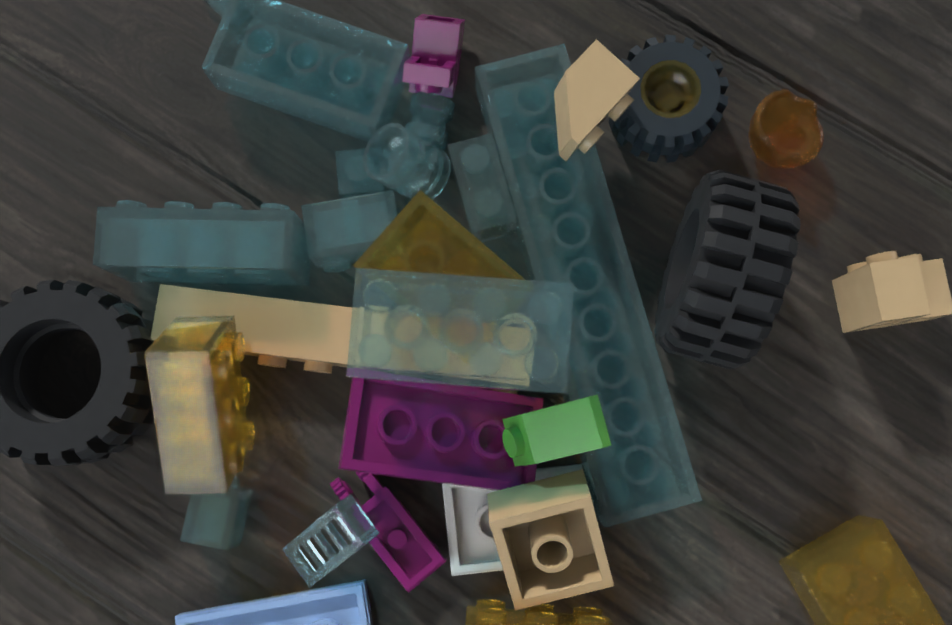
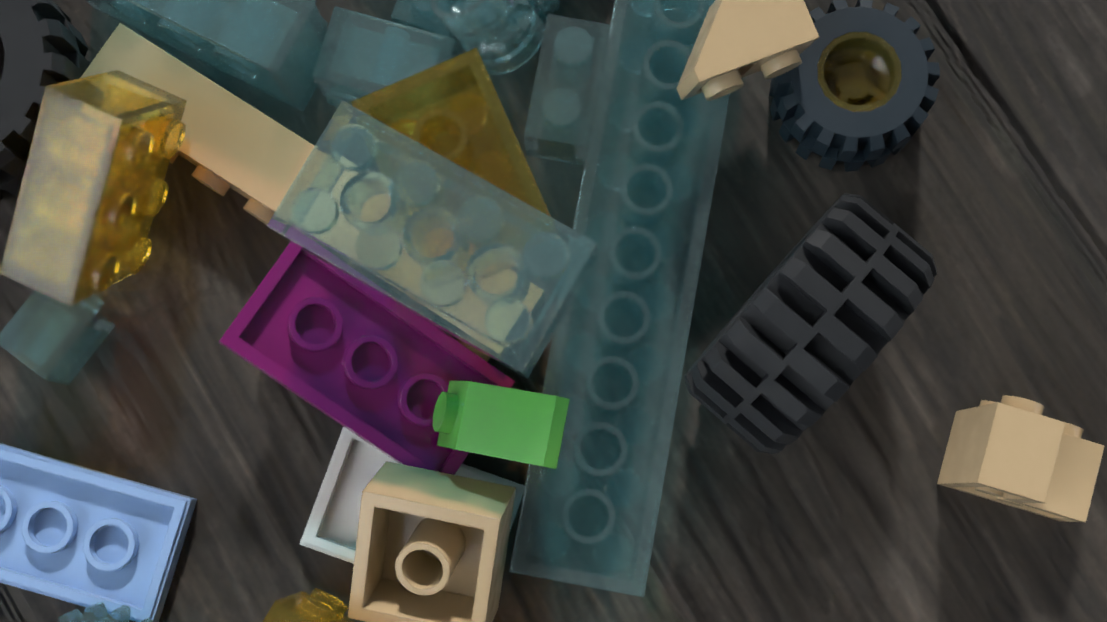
camera: 25 degrees right, 0 degrees up
clear light blue slope [282,494,379,588] -> none
magenta hinge [330,472,447,593] -> none
clear orange hair [748,89,824,169] -> none

